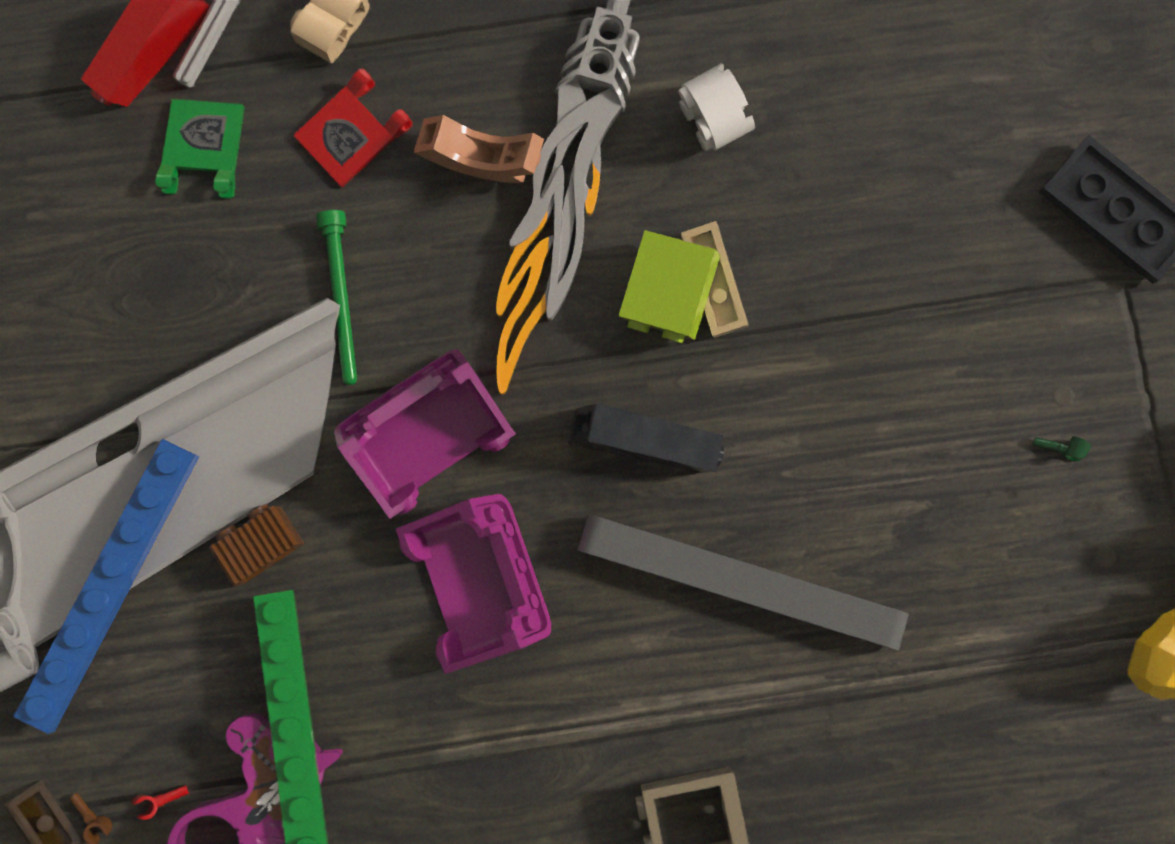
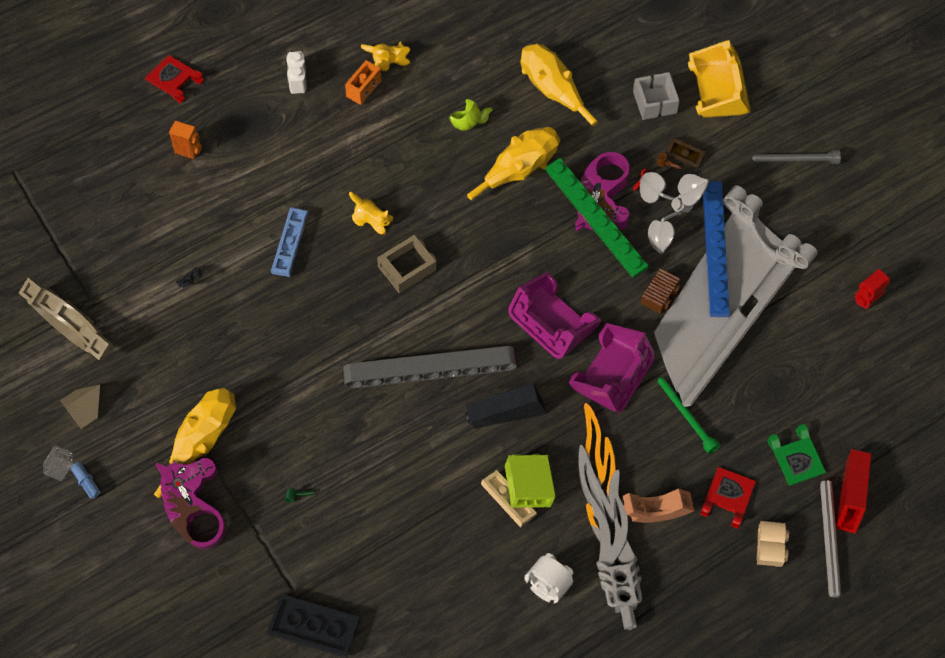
camera: 155 degrees right, 20 degrees down
none -> light grey plant [640,172,709,254]

